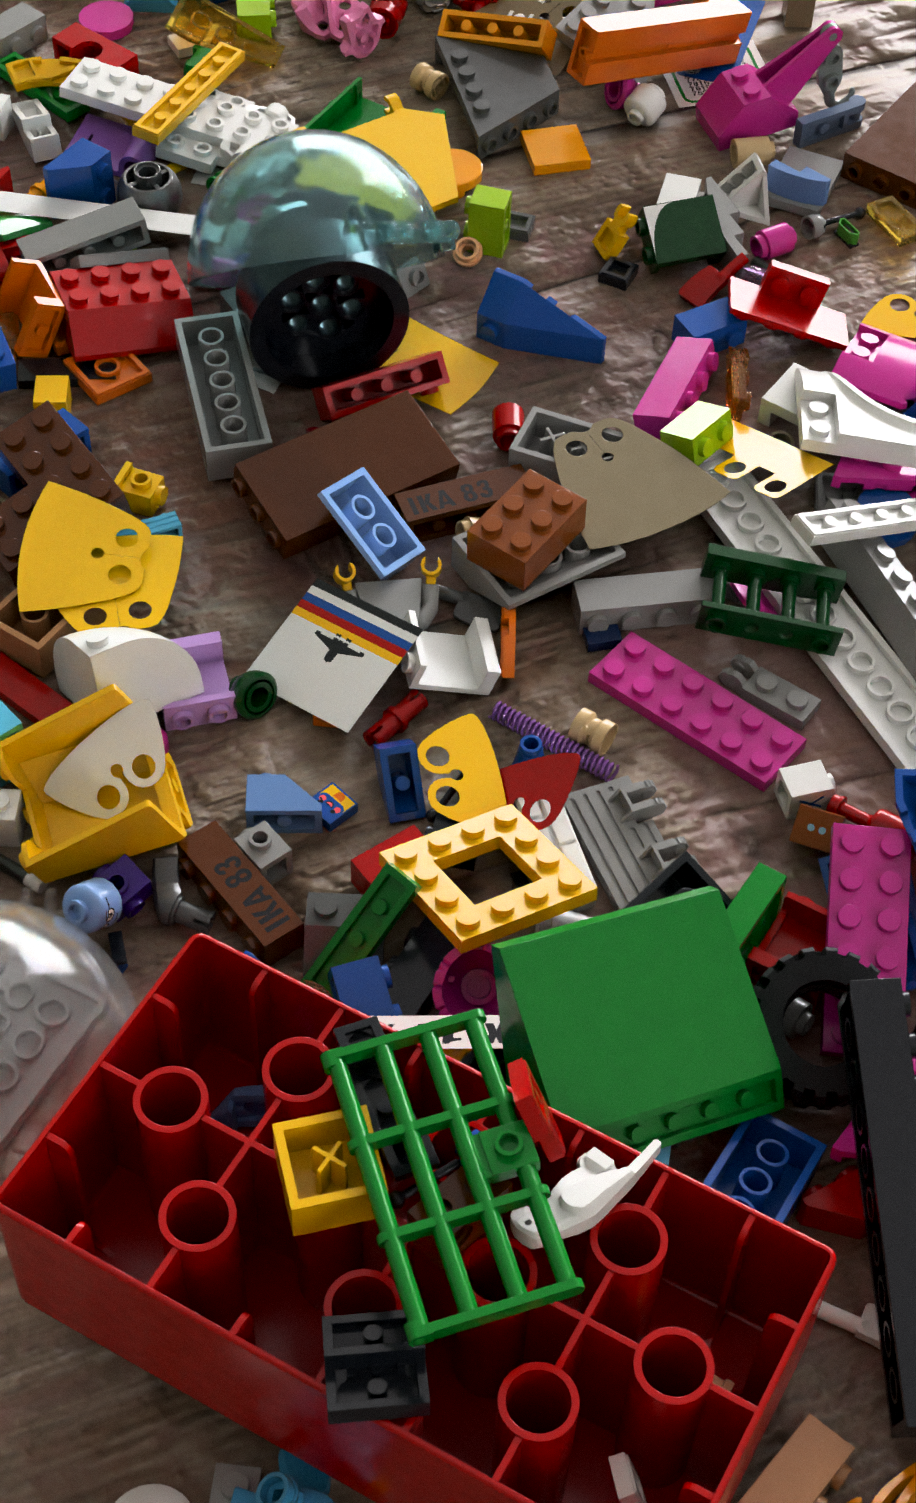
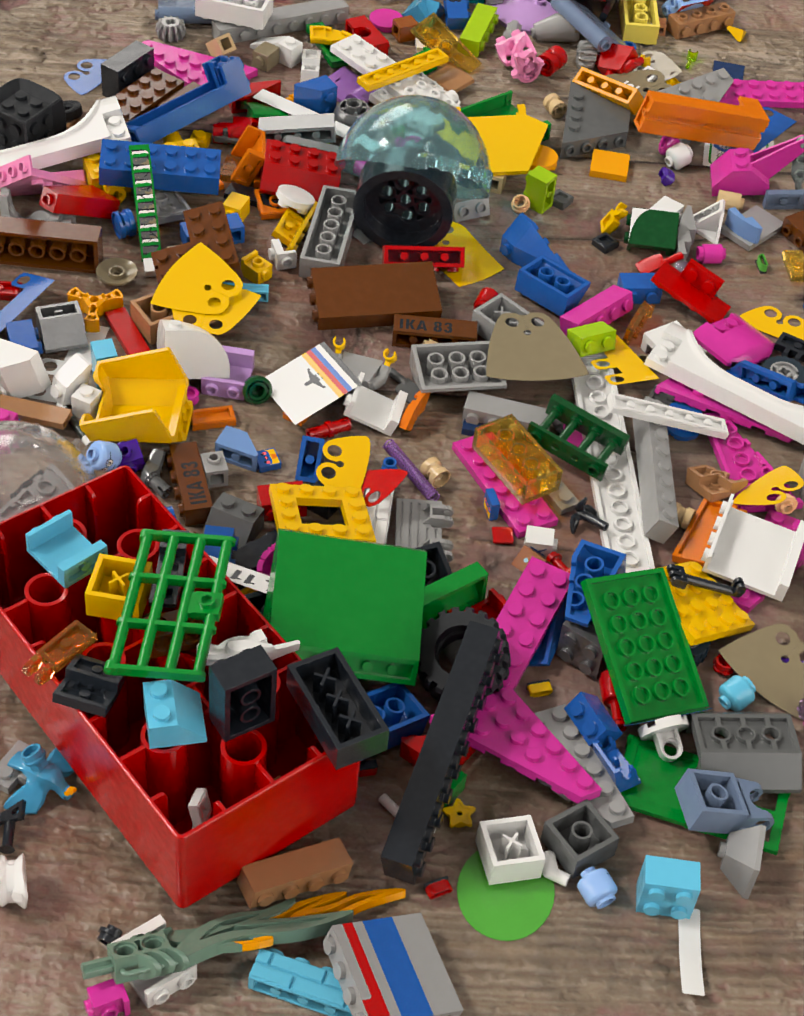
camera: 20 degrees right, 5 degrees down
white piece [44,698,165,819] -> none
green plate [300,862,422,998] -> none
light blue slope [317,467,426,581] -> none
dark orange brick [467,469,587,591] -> none
red tile [507,1058,566,1163] -> none
light grey hinge [800,207,866,240] -> none
none -> clear orange hinge [22,620,97,686]
none -> medium azure panel [25,509,108,589]
none -> medium azure slope [143,680,207,749]
none -> orange tile [190,405,236,431]
none -> black brick [209,645,277,742]
none -> white bracket [268,239,297,270]
none -> yellow bracket [271,201,318,251]
none -> white tile [276,184,315,215]
none -> black brick [286,647,389,770]
none -> dark orange brick [391,15,420,43]
none -> medium nougat slope [427,66,475,93]
none -> clear yellow brick [472,414,563,505]
none -> blue tile [483,488,500,521]
none -> red piece [492,527,514,544]
none -> blue slope [514,255,591,316]
none -> black plant [570,497,609,534]
none -> dark purple piece [658,167,675,186]

